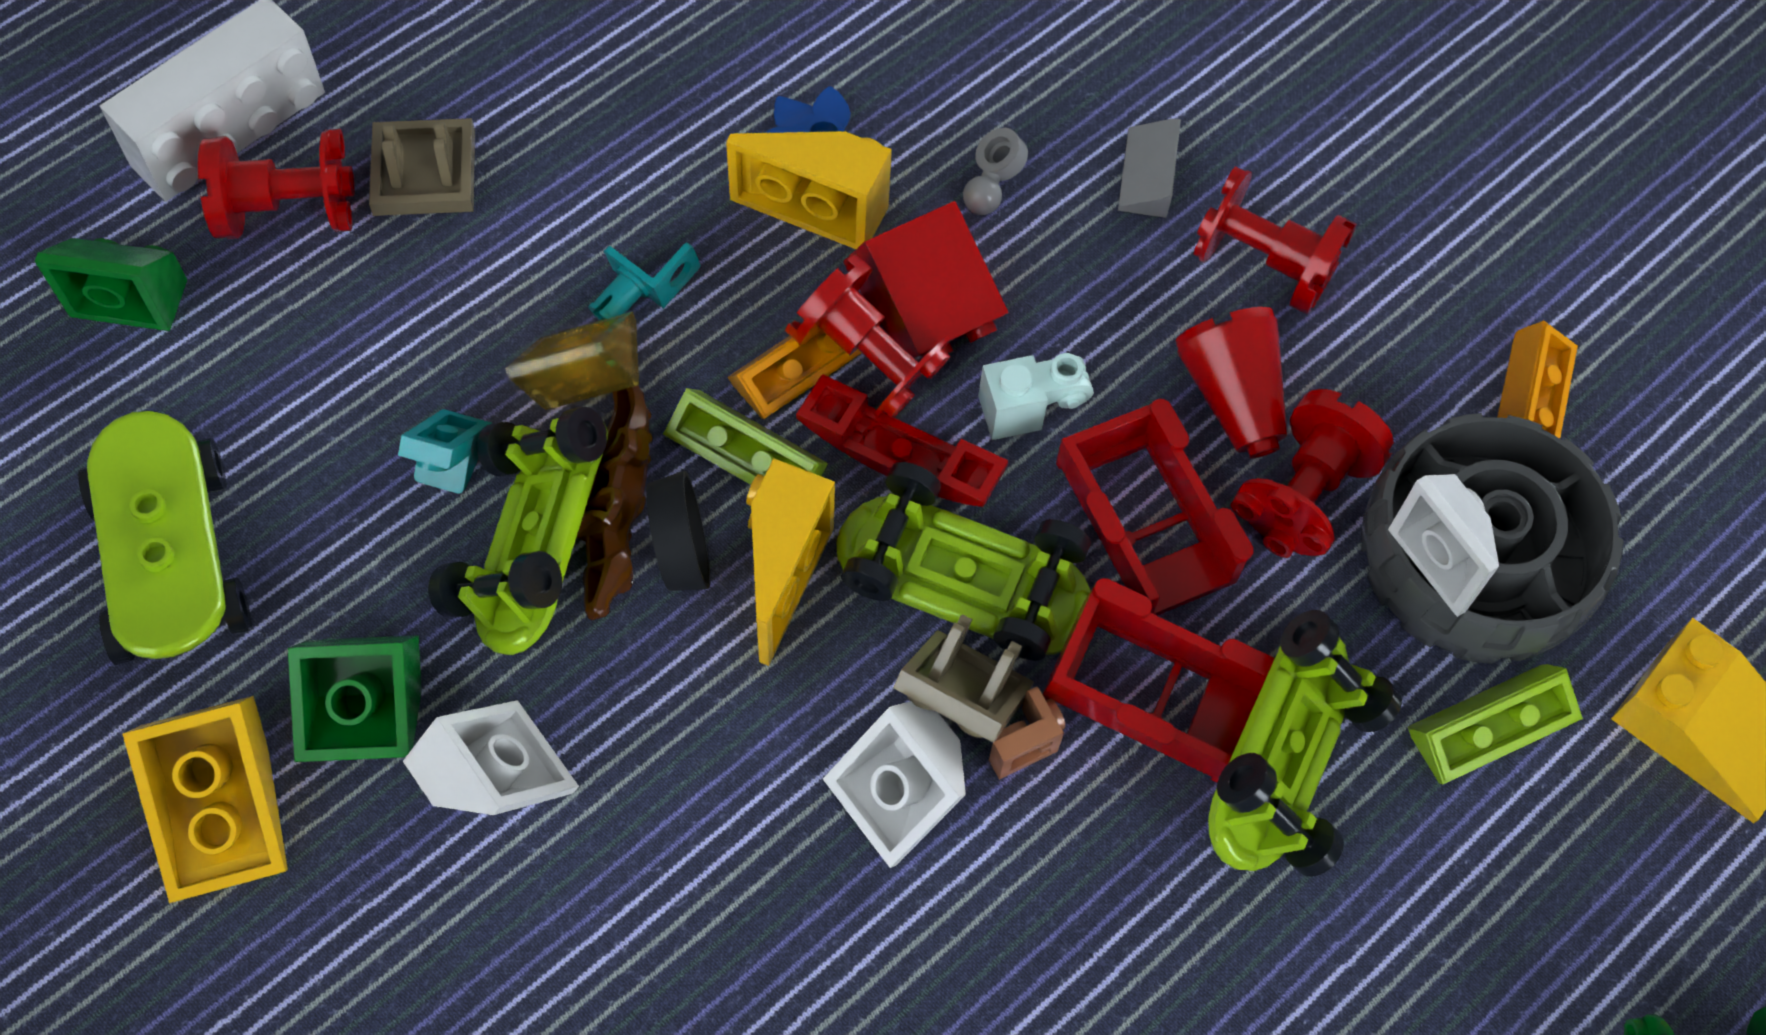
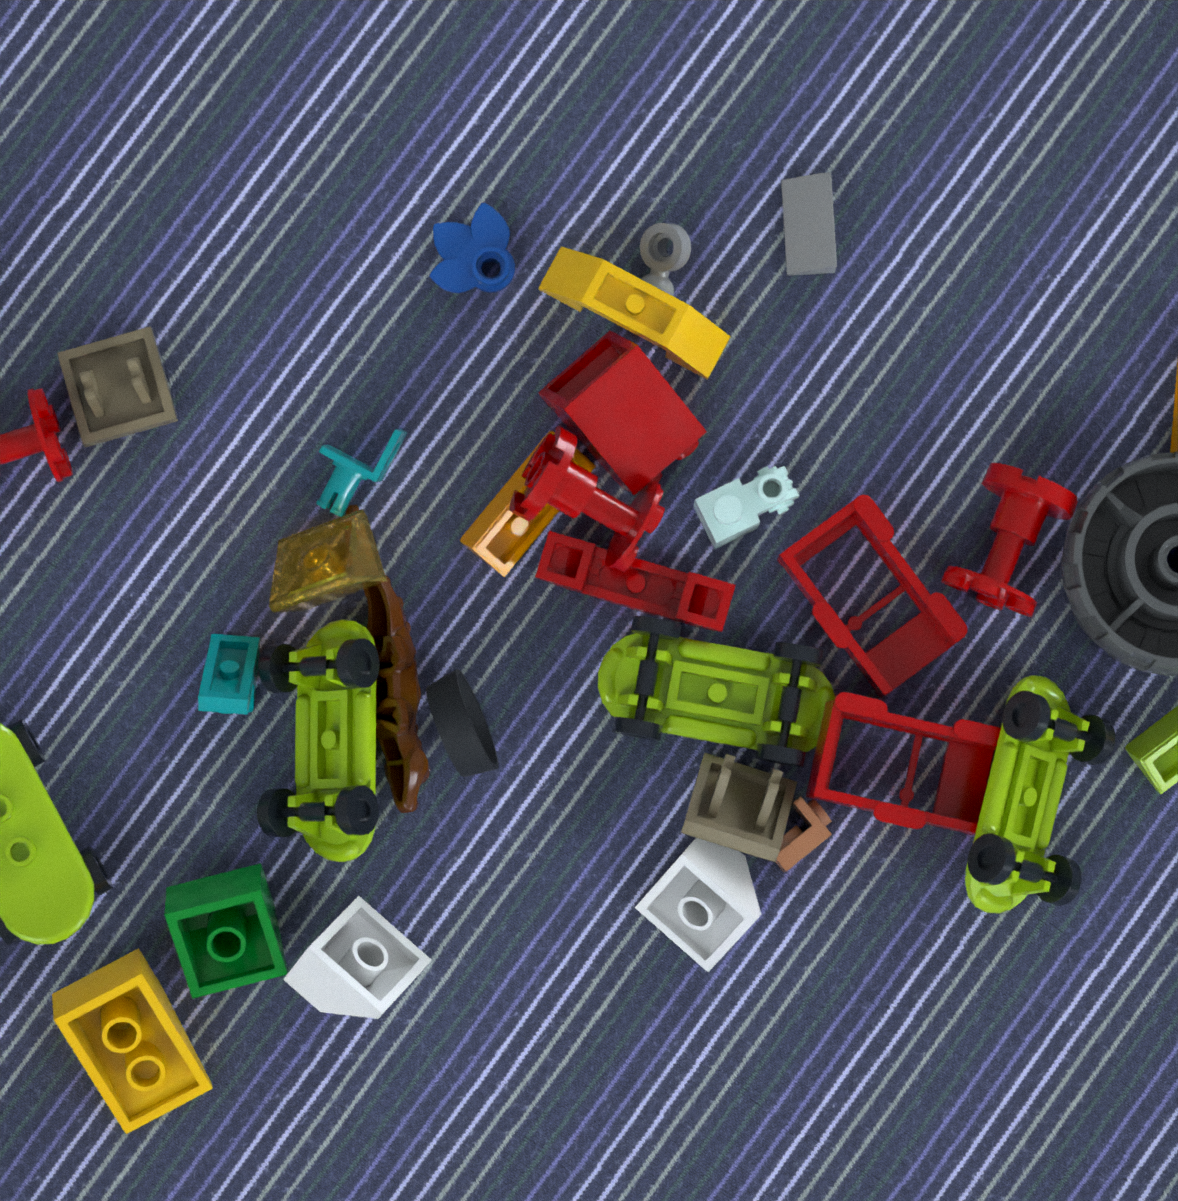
camera: 10 degrees left, 20 degrees up
lime slope [663,388,828,485] -> none
yellow slope [726,131,892,249] -> none
yellow slope [746,458,835,666] -> none
red cone [1175,307,1287,459] -> none
red piece [1193,166,1357,315] -> none
white slope [1388,474,1499,617] -> none
none -> yellow slope [538,246,731,380]

